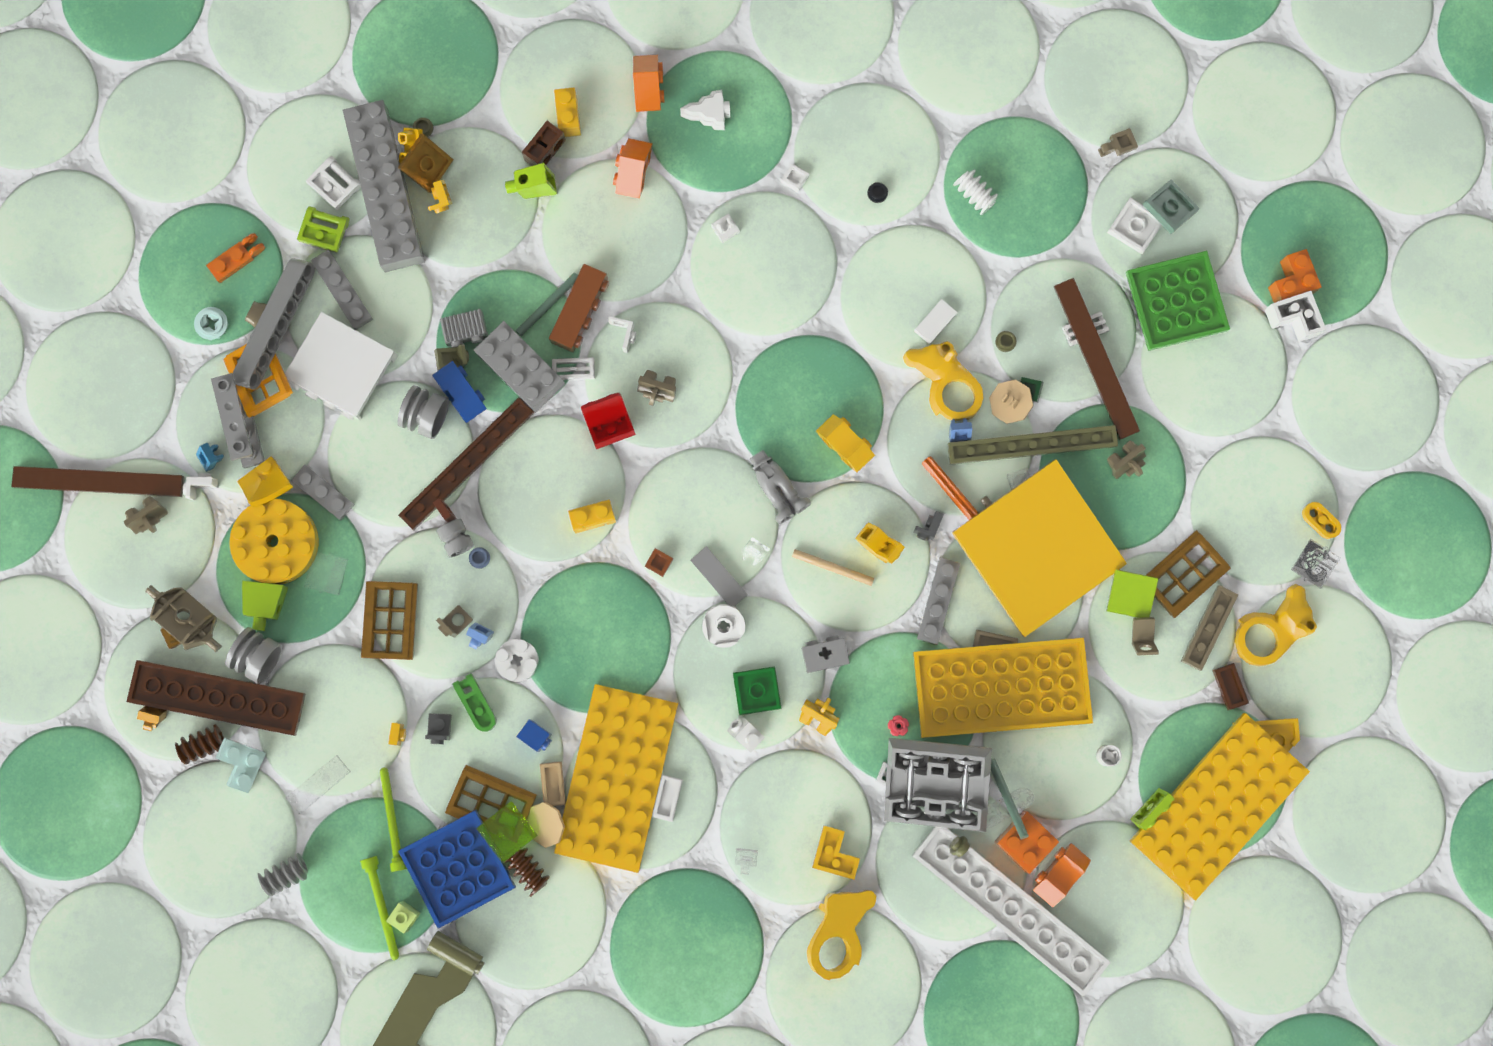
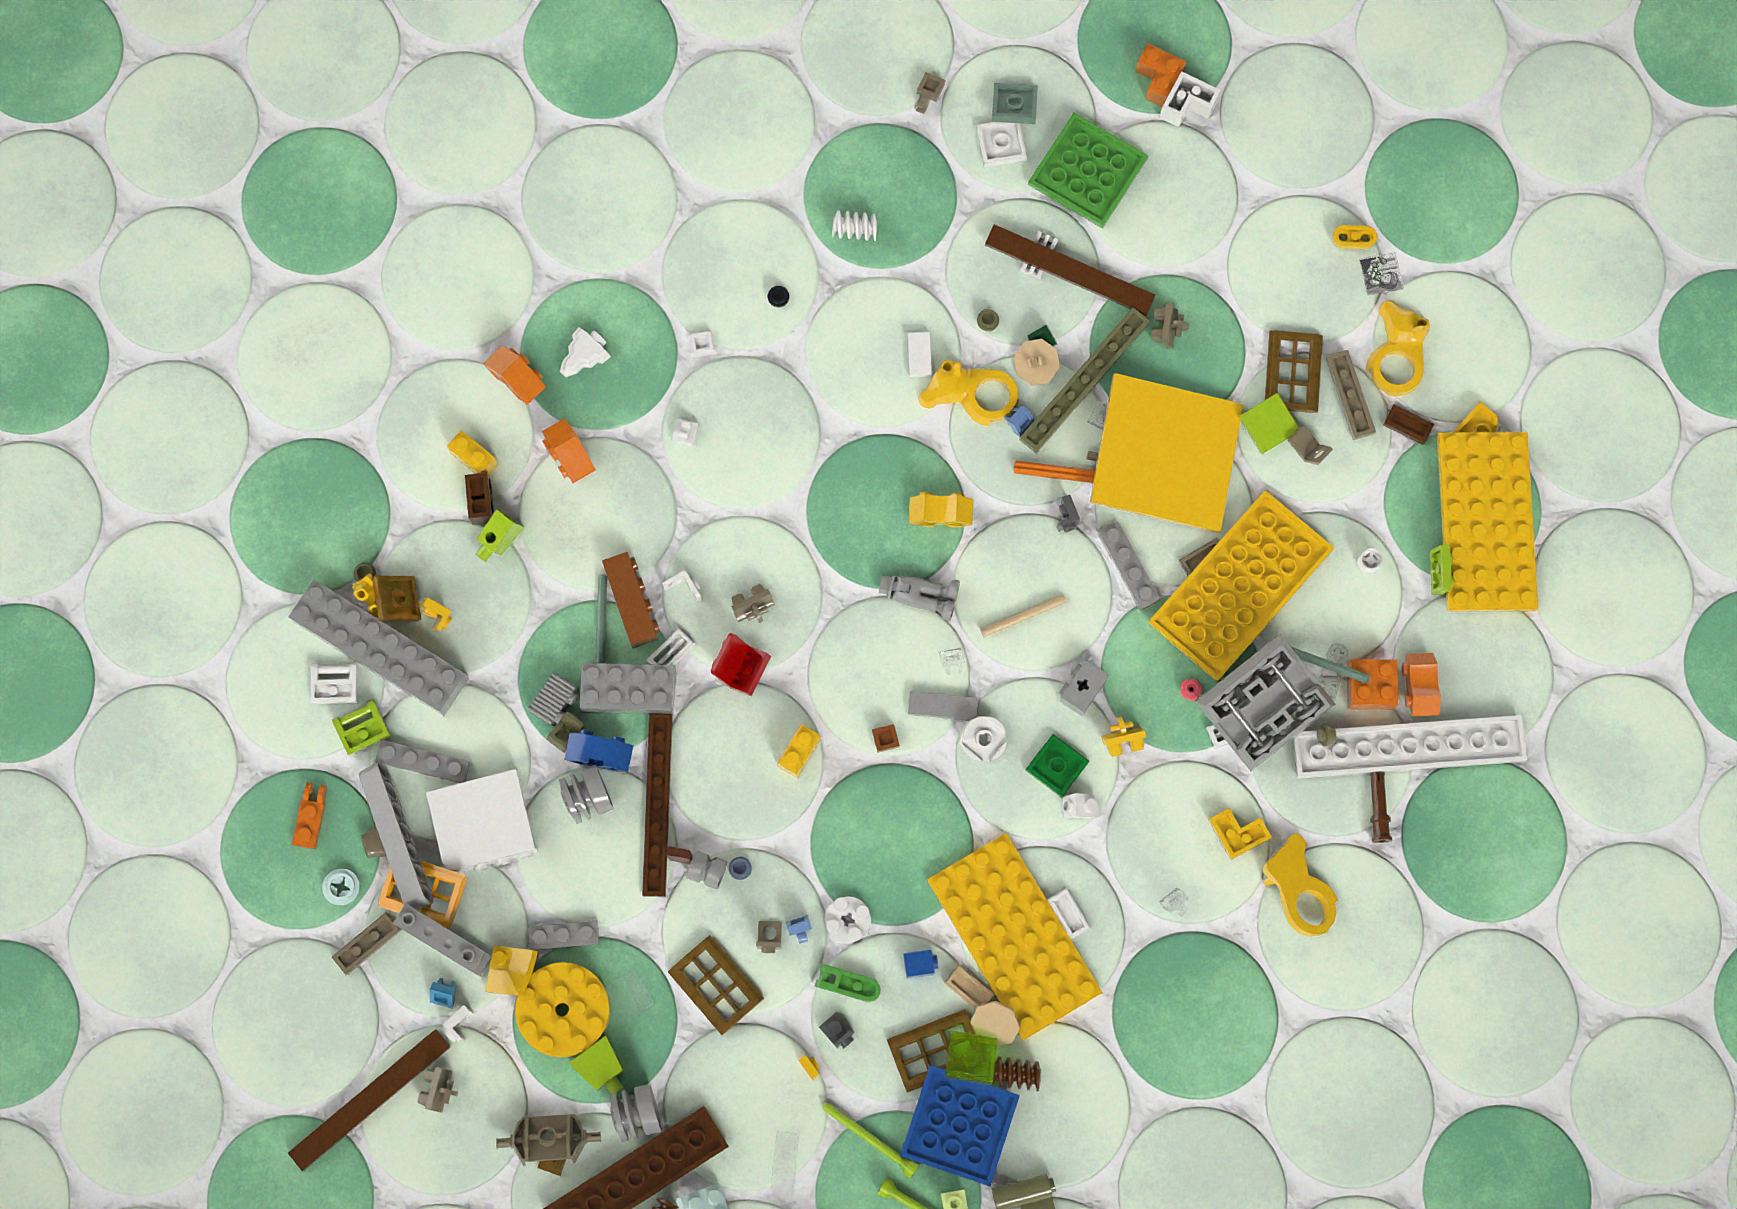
camera: 40 degrees left, 5 degrees down
yellow brick [855,522,905,564] -> none
none -> dark tan tile [331,912,402,975]
none -> reddish brown pin [1370,772,1392,843]

